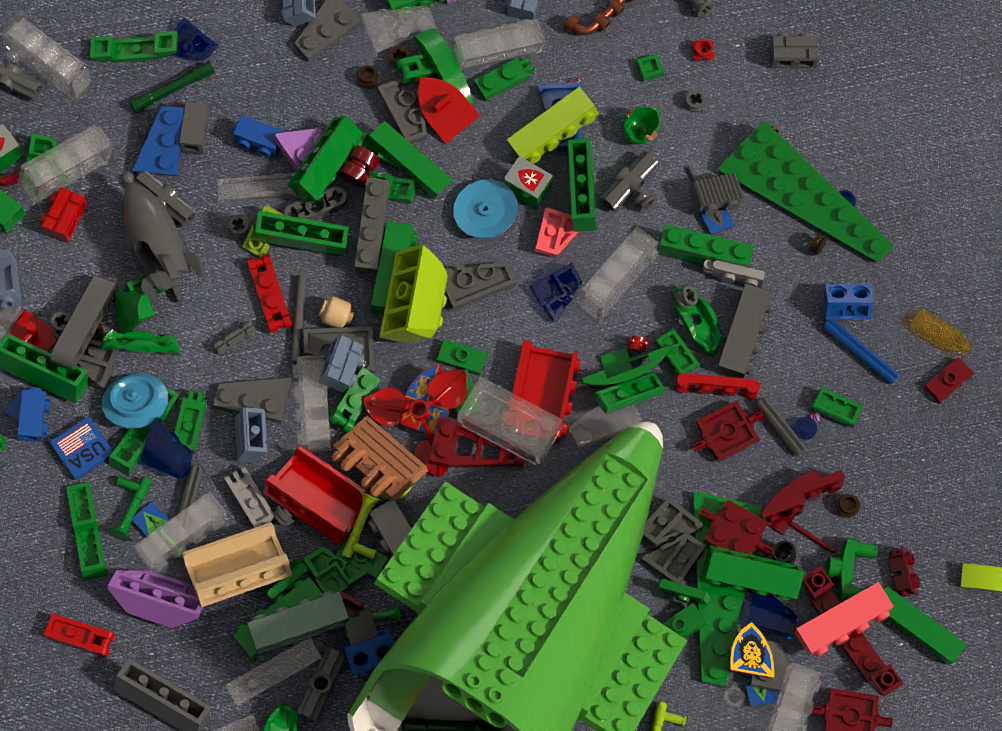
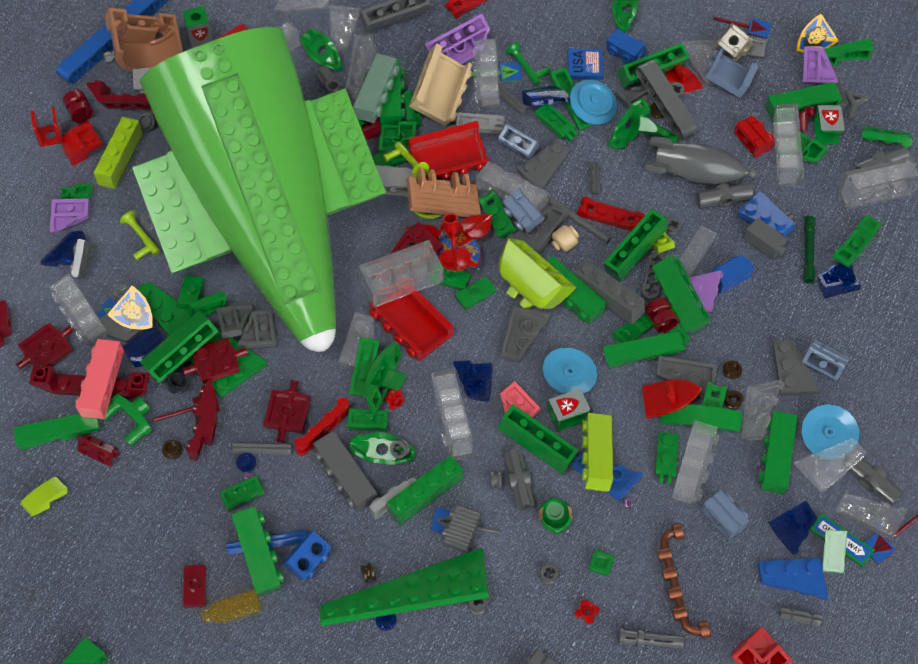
camera: 130 degrees right, 10 degrees down
green slope [66,482,108,581] -> none
none -> green brick [231,506,284,596]

